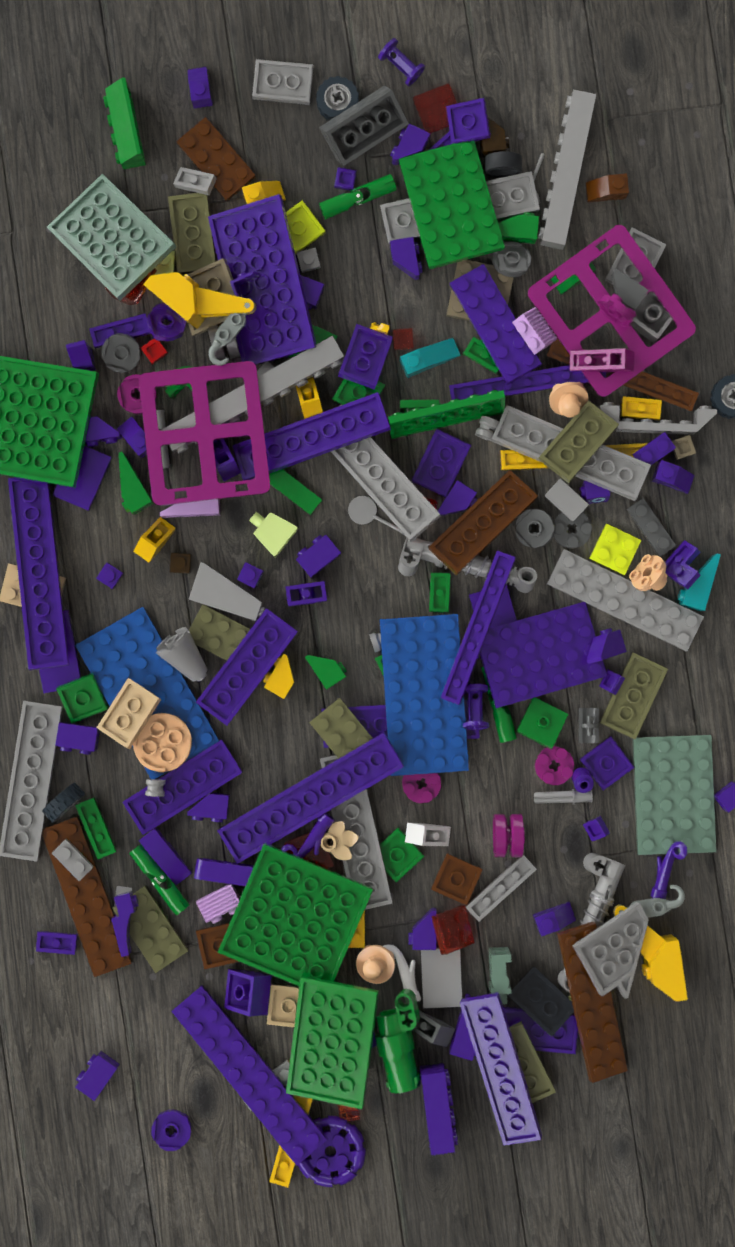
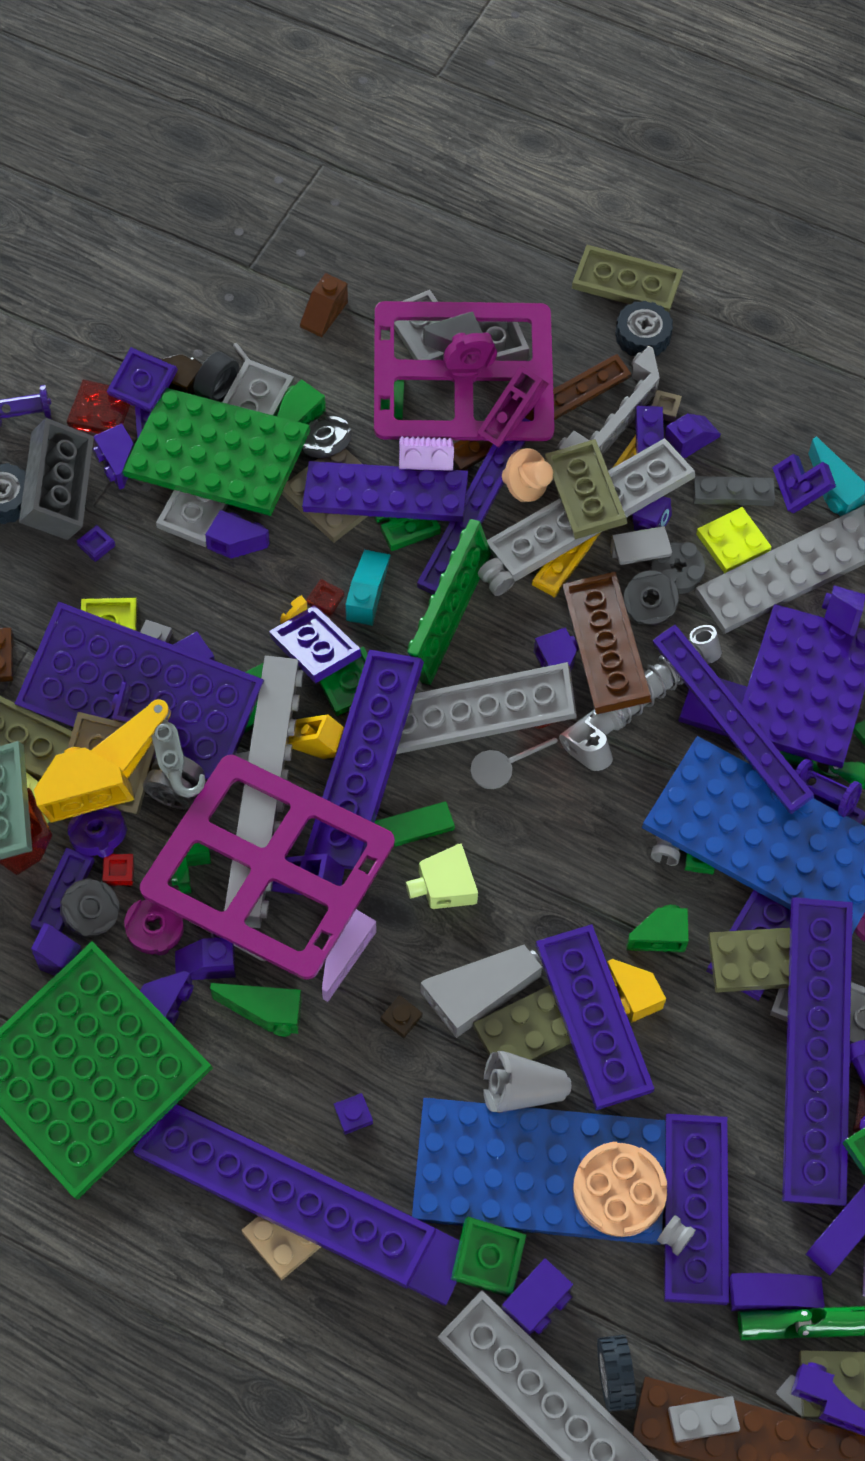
camera: 50 degrees left, 25 degrees down
dark purple tile [53,446,112,511] -> none
green plate [75,797,117,859] -> none
tan plate [97,678,161,749] -> none
yellow slope [133,517,176,562] -> none
dark purple slope [187,793,230,822] -> none
dark purple brick [237,562,264,589] -> none
yellow slope [242,181,286,204] -> none
dark purple brick [285,581,327,607] -> none
dark purple brick [296,535,341,578] -> none
green piece [319,174,397,219] -> none
green plate [400,400,439,413] -> none
dark purple tile [411,428,471,498] -> none
green plate [429,573,450,613] -> none
light grey brick [538,90,596,250] -> none
yellow plate [620,396,662,420] -> none
light nougat plate [629,554,668,591] -> none

